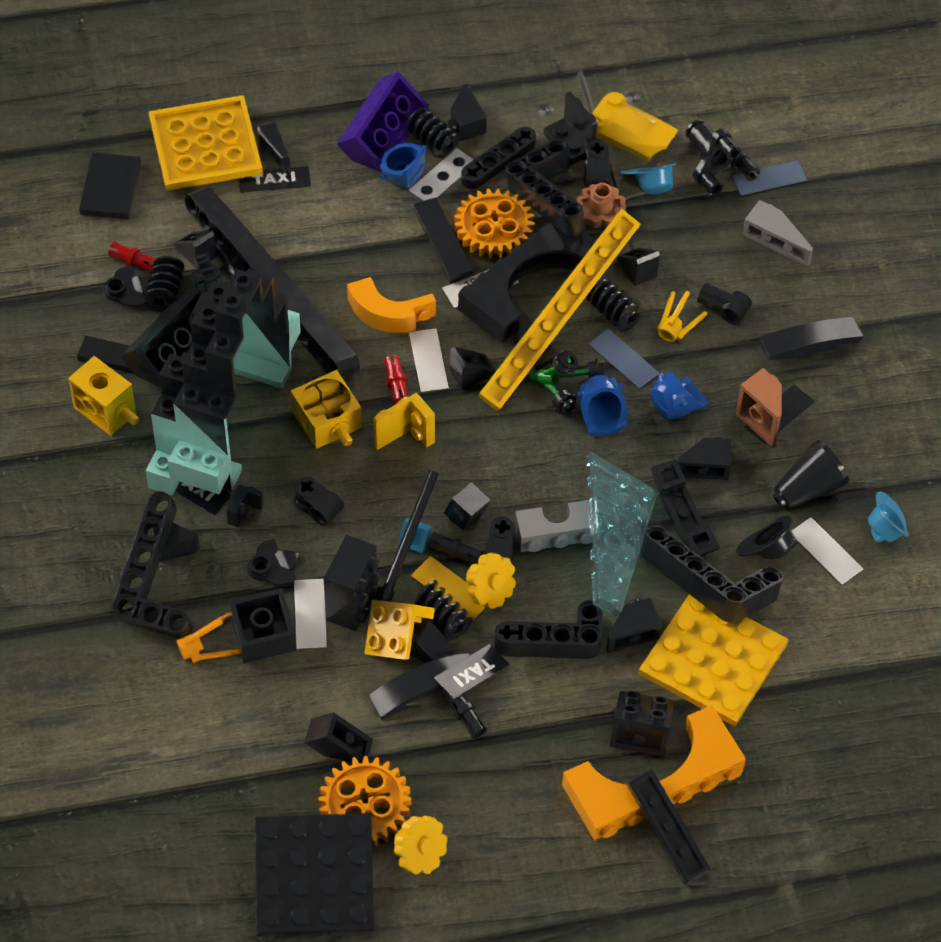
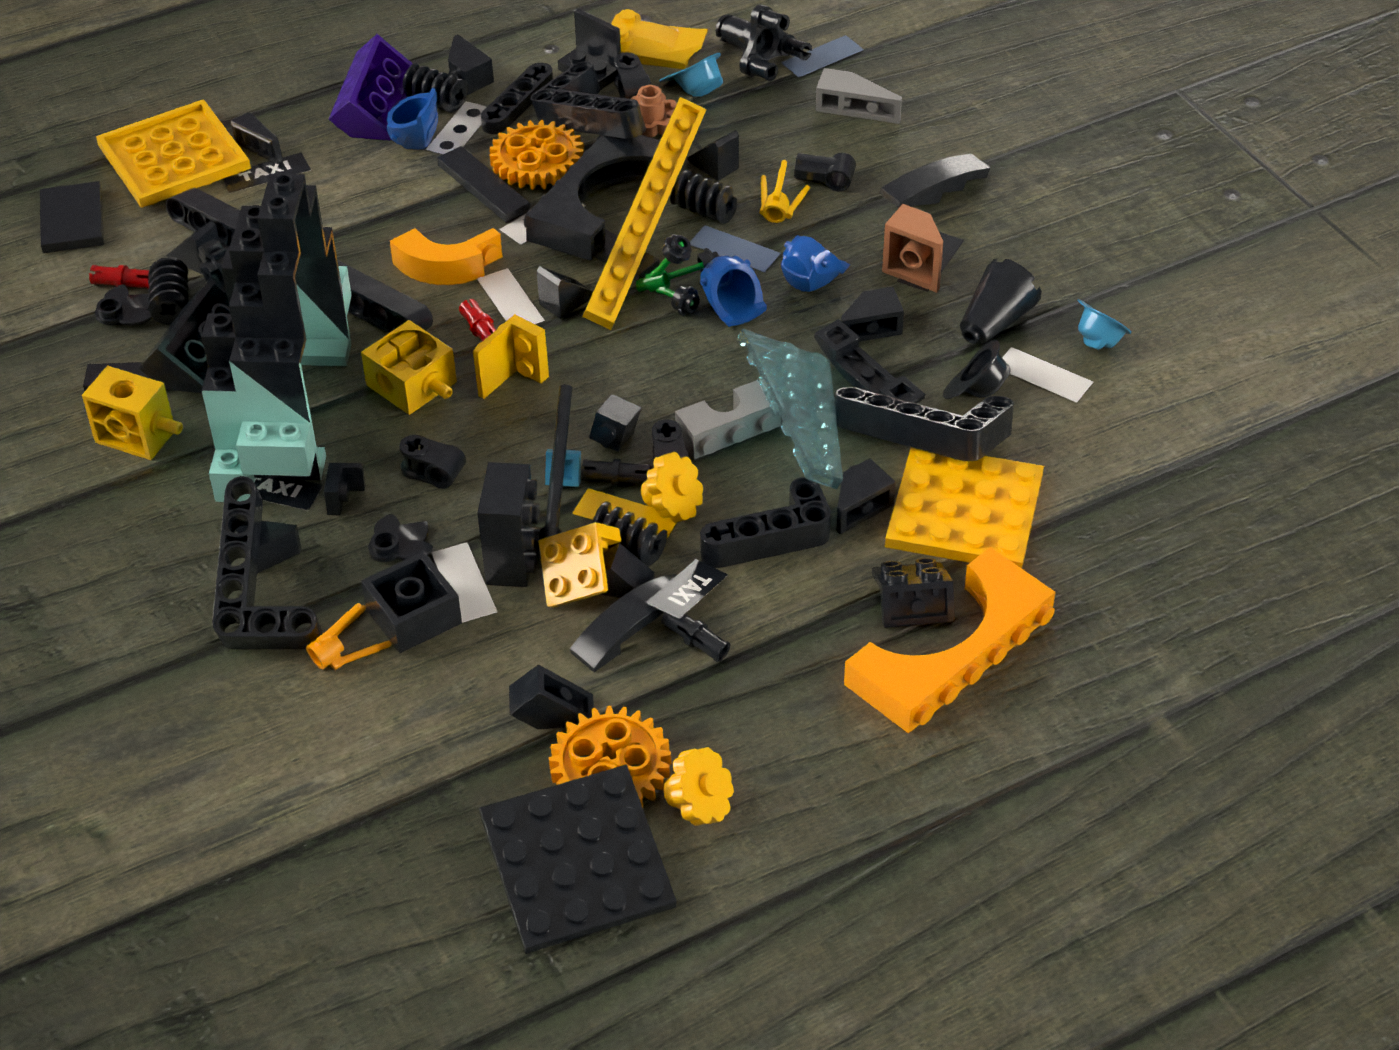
camera: 15 degrees left, 10 degrees down
black tile [626,769,711,885] -> none

